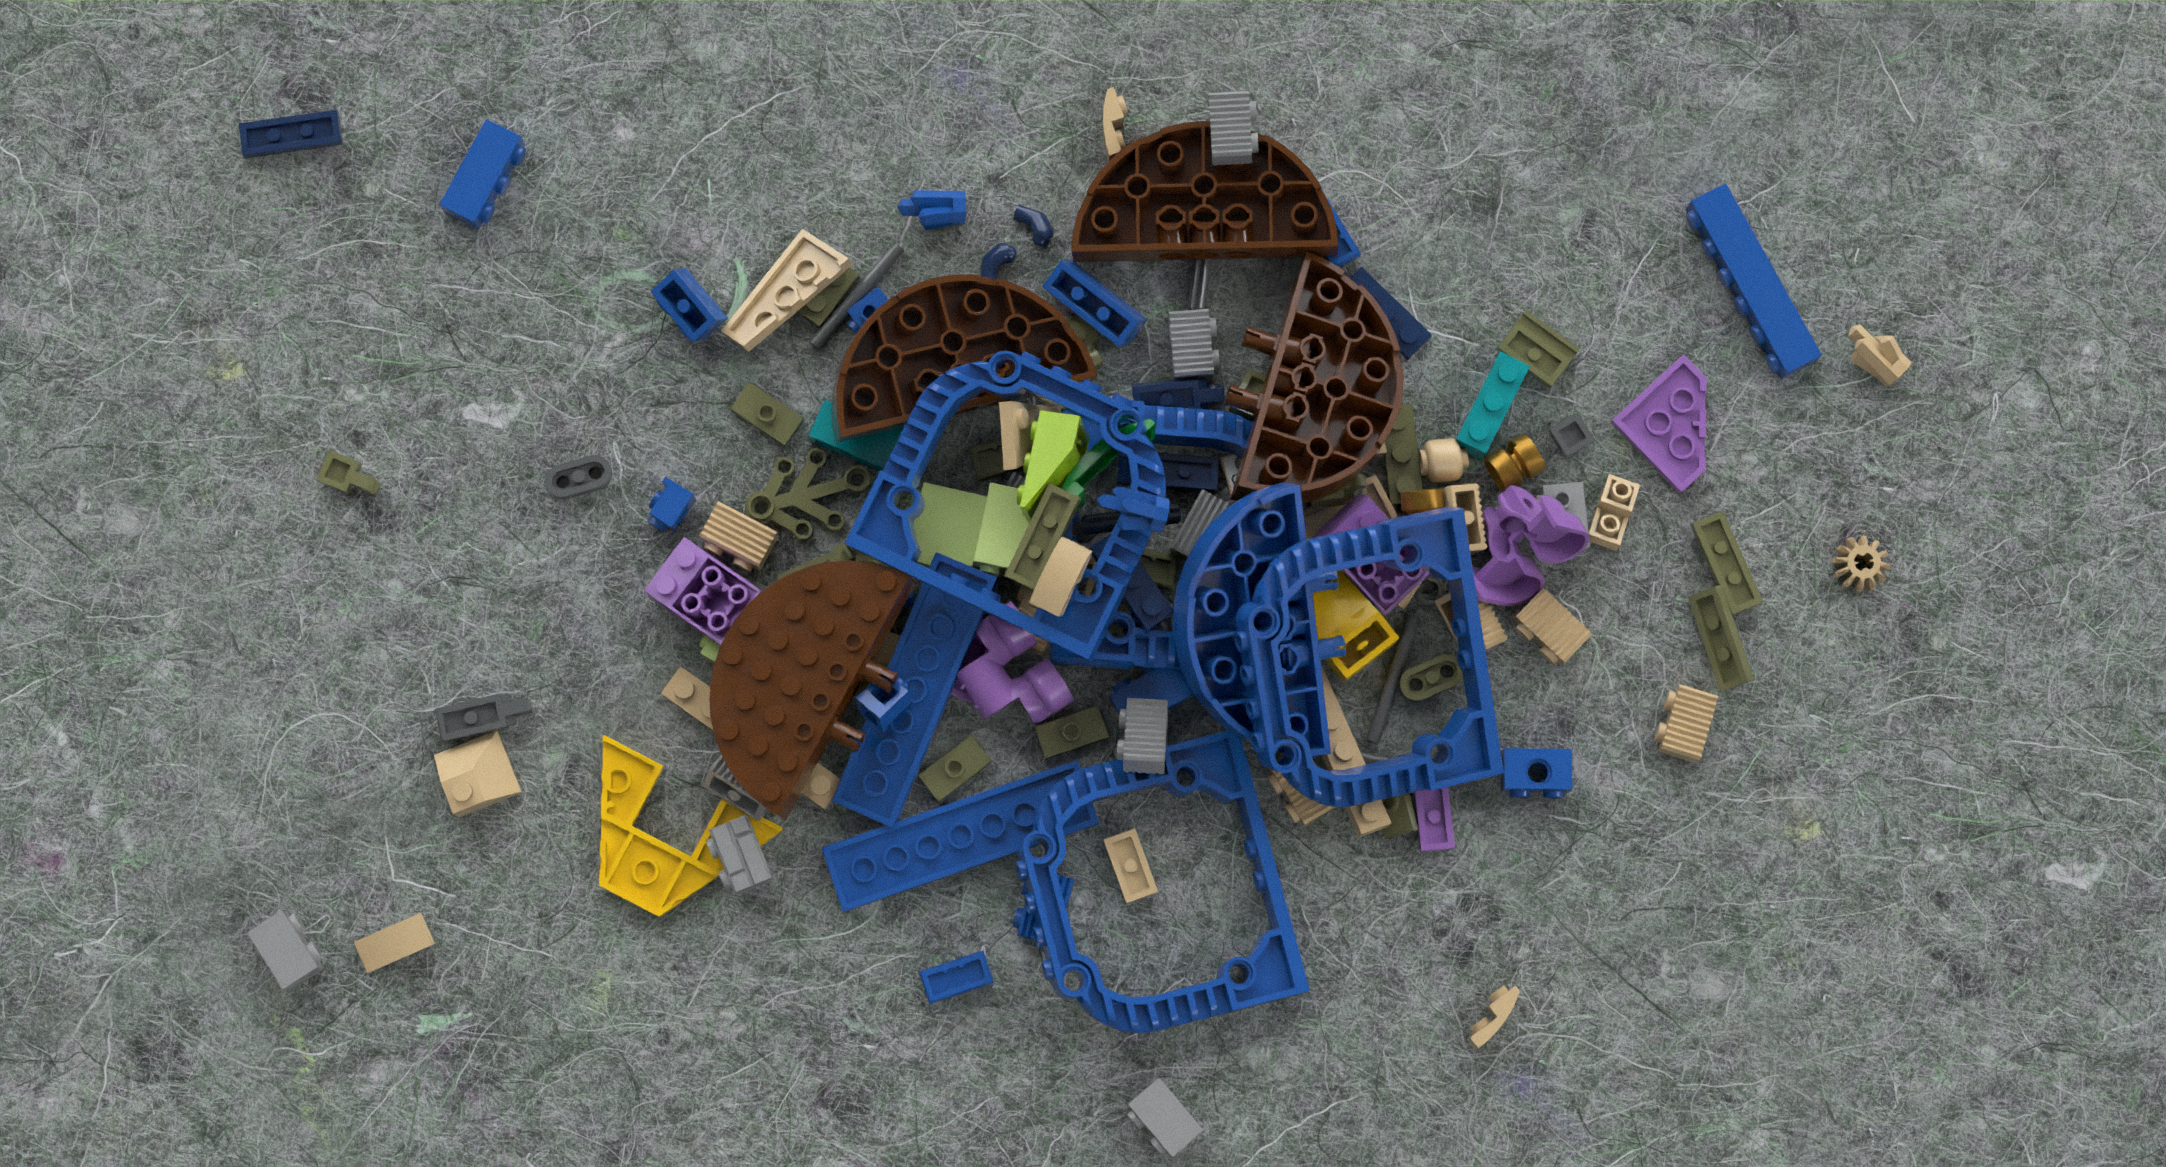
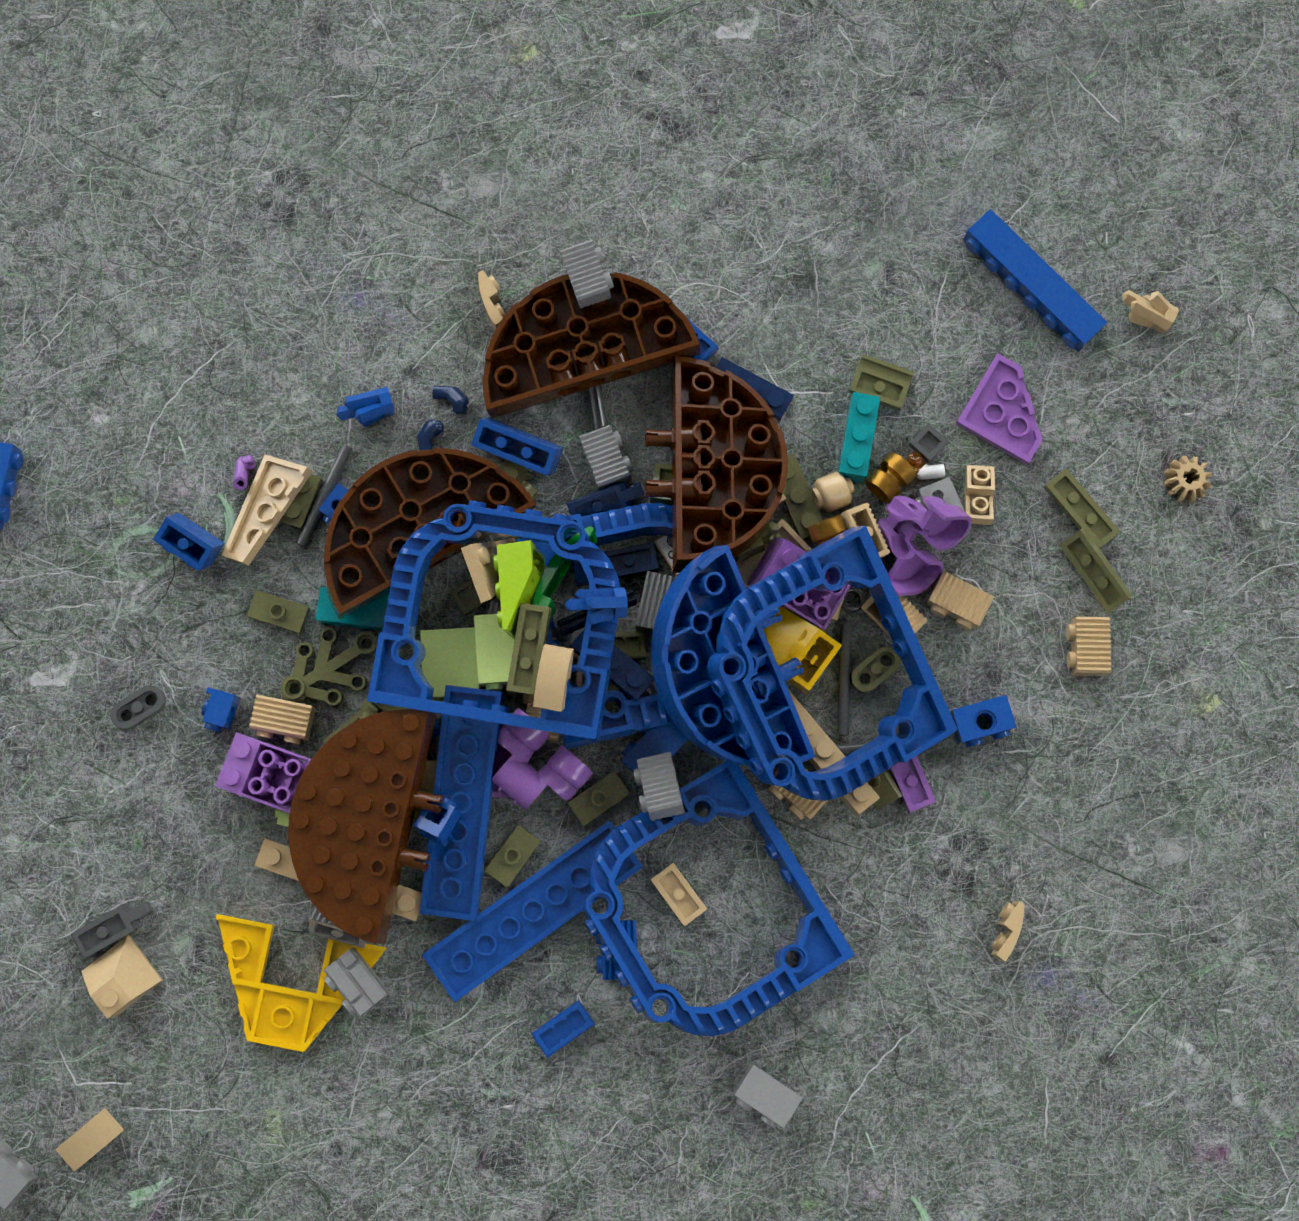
camera: 15 degrees left, 0 degrees up
none -> medium lavender arm [233,455,256,490]
none -> white arm [906,452,945,480]

